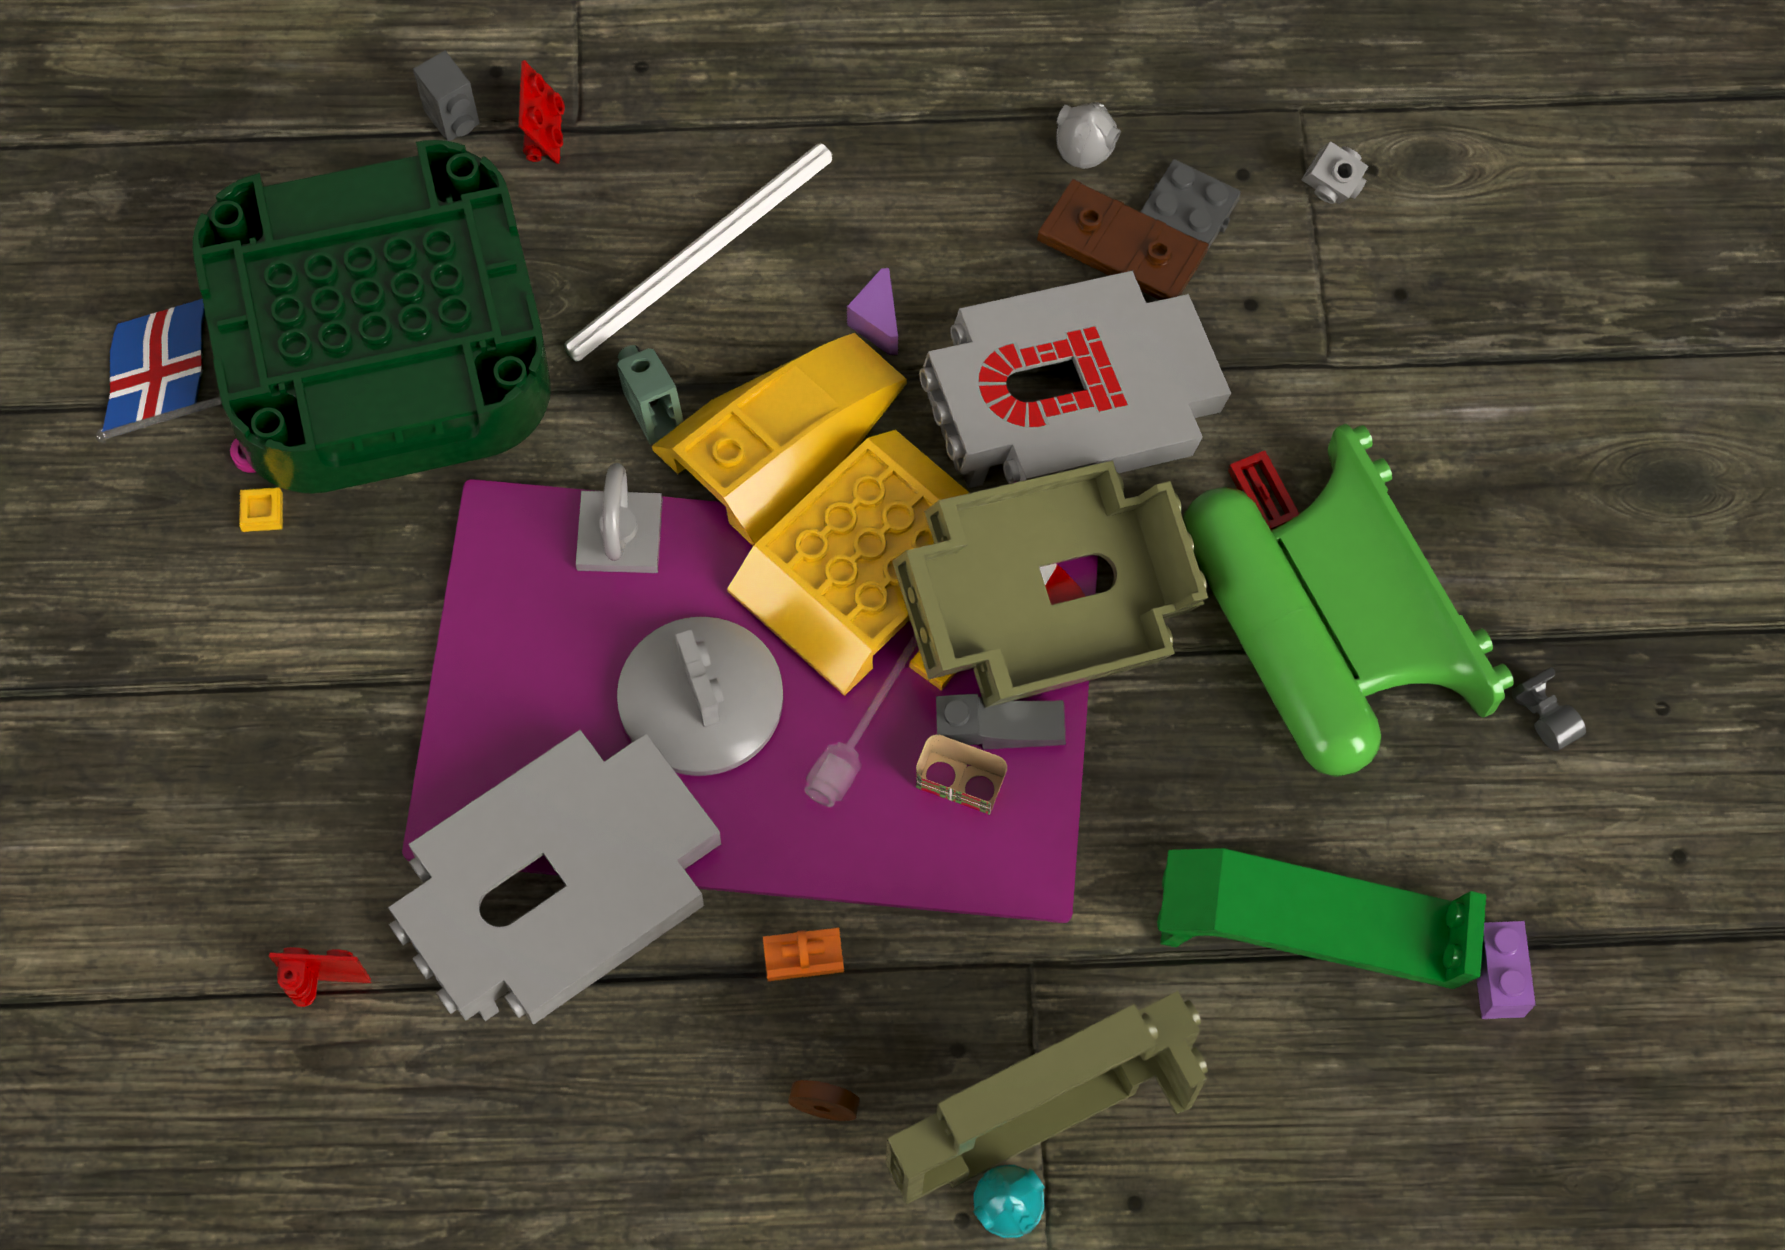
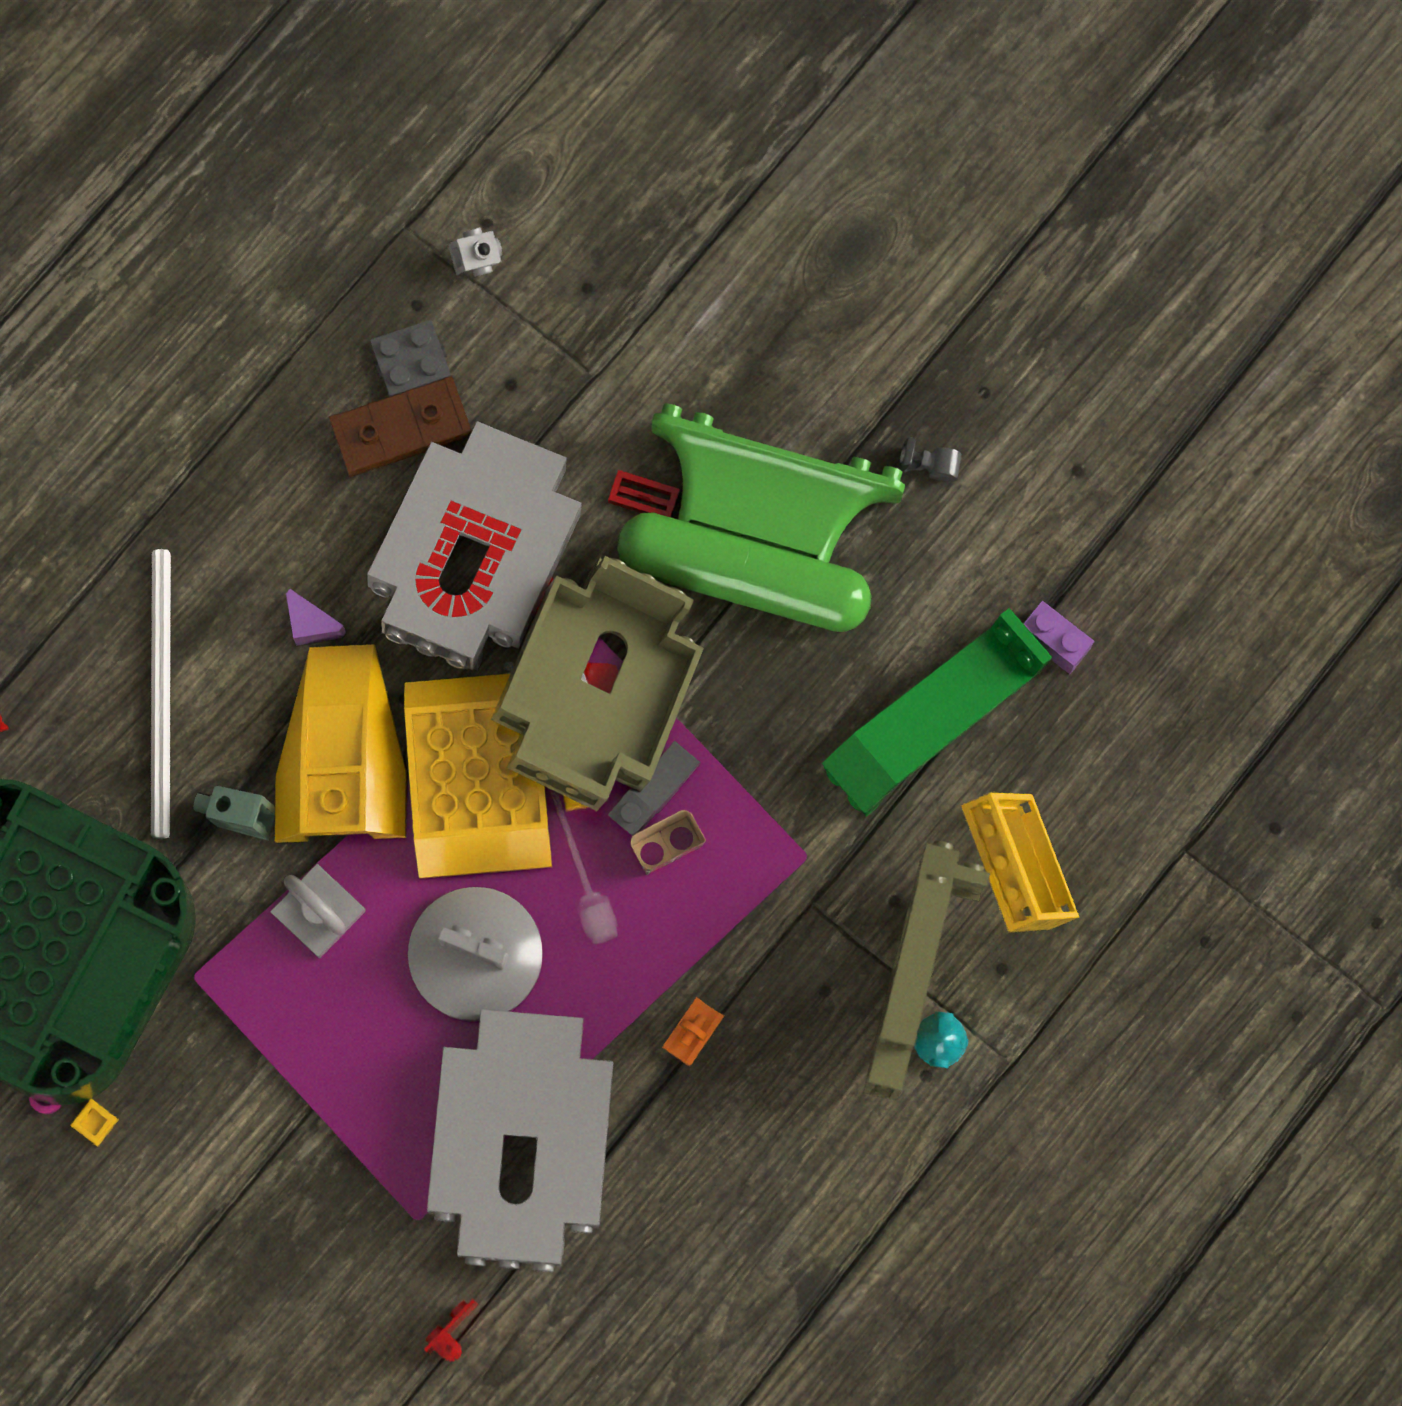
camera: 50 degrees left, 10 degrees up
reddish brown piece [788,1080,860,1121] -> none
light grey helmet [1056,102,1121,169] -> none
none -> yellow window [961,793,1079,932]

